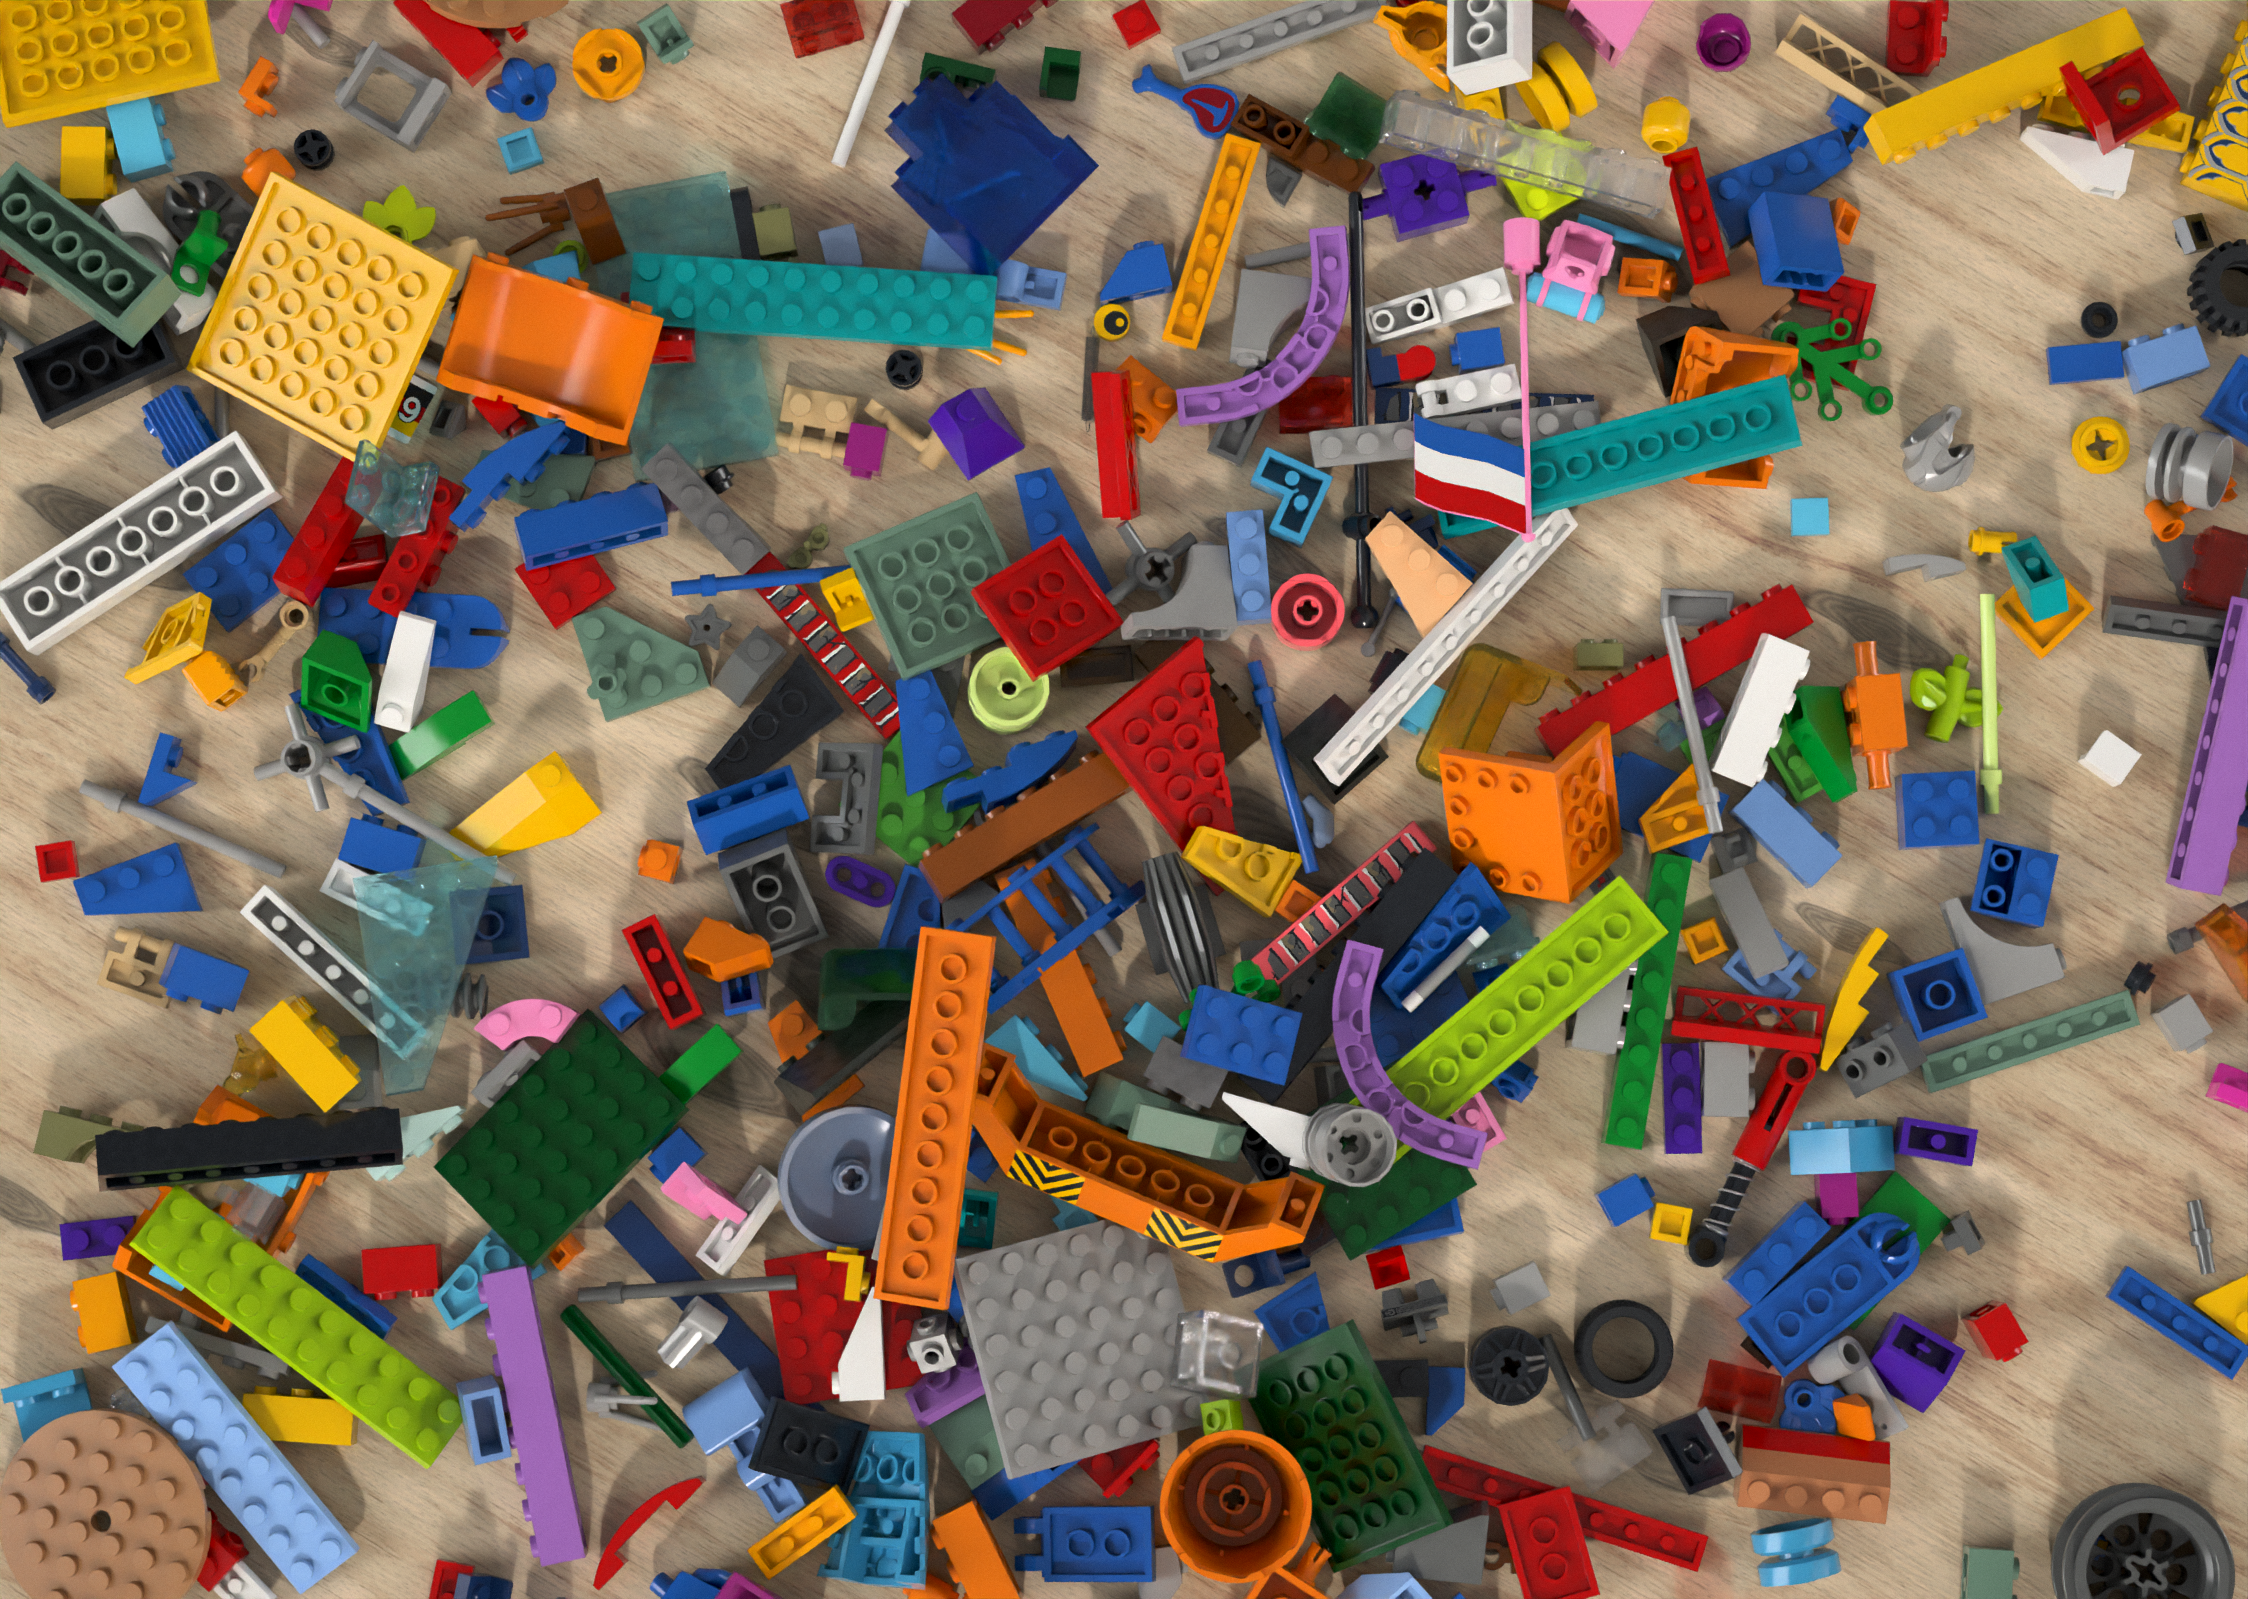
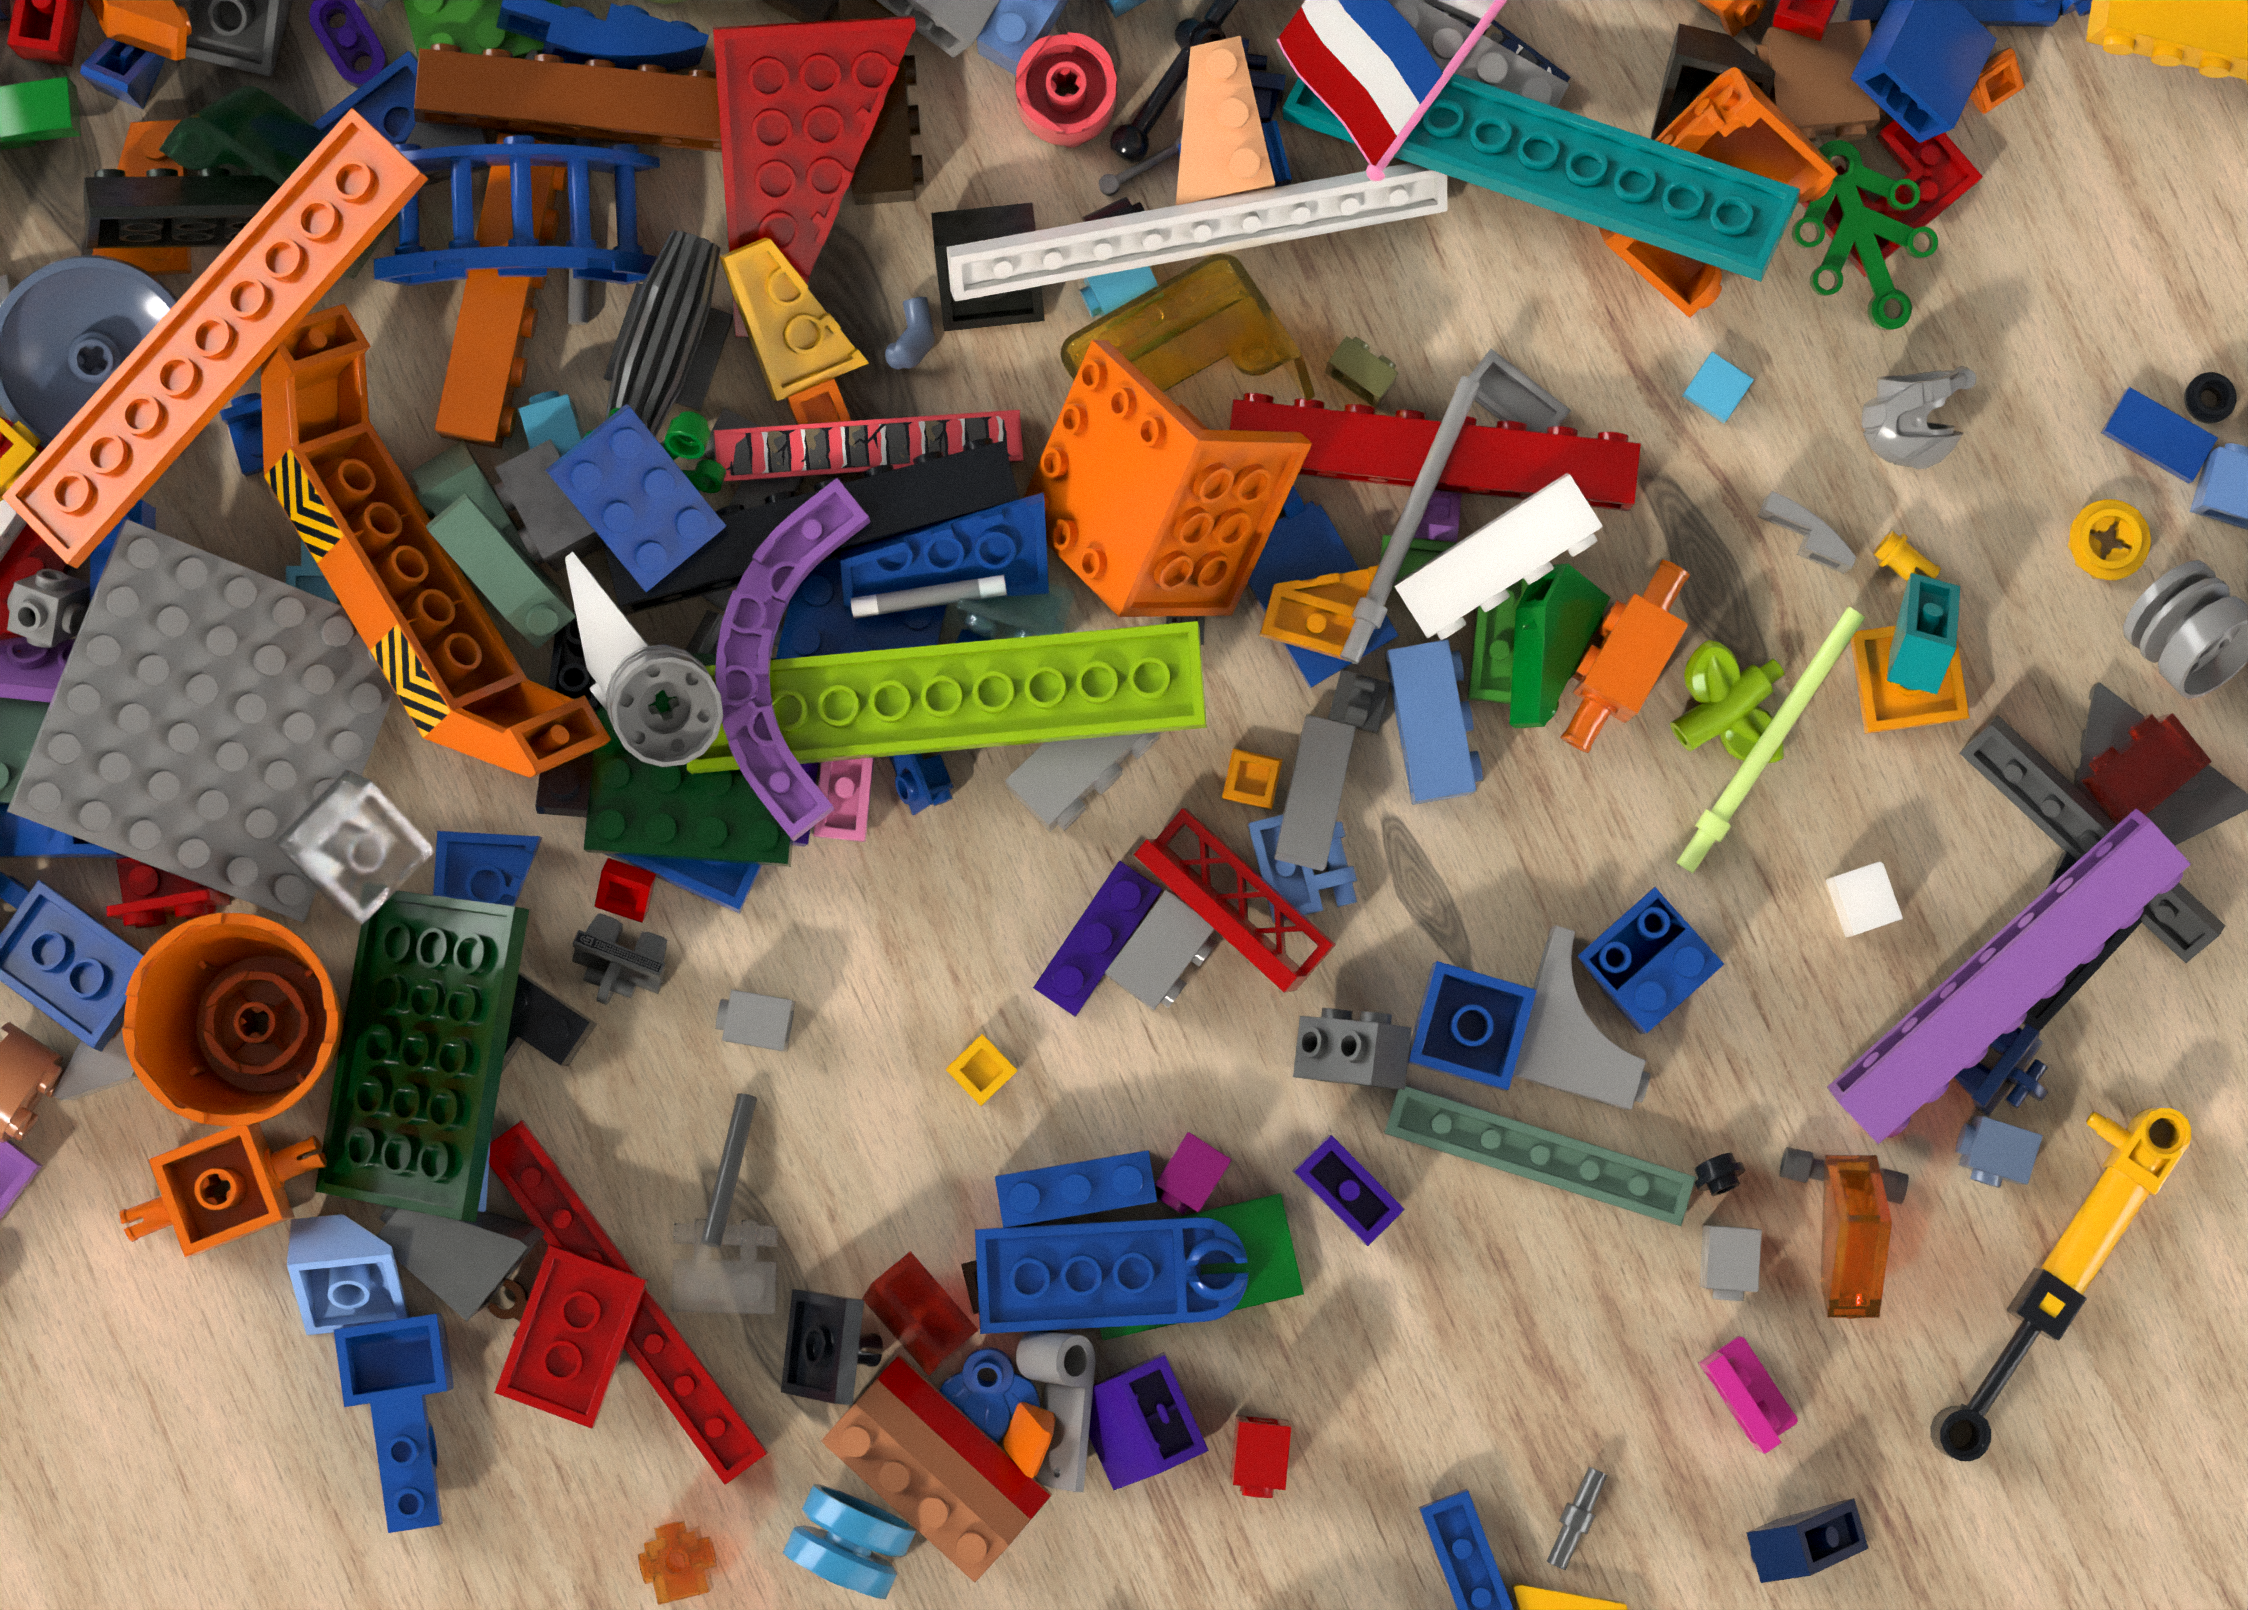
camera: 30 degrees right, 0 degrees up
teal slope [957,1188,999,1249] -> none
medium azure slope [984,1014,1089,1102] -> none
lime bracket [1200,1399,1244,1436] -> none
dark blue bracket [1222,1246,1311,1298] -> none
blue bar [1247,660,1320,874] -> none
blue tile [1425,1366,1466,1436] -> none
black wheel [1467,1325,1550,1406] -> none
black tyre [1574,1300,1674,1398] -> none
blue brick [1594,1173,1655,1227] -> none
green brick [1601,852,1693,1150] -> none
clear light blue plate [1653,719,1687,753] -> none
piece [1684,1050,1816,1268] -> none
dark azure brick [1788,1119,1895,1175] -> none
yellow slope [1816,927,1889,1072] -> none
blue brick [1894,771,1980,850] -> none
dark grey tile [1940,1210,1985,1255] -> none
orange brick [2144,475,2238,542] -> none

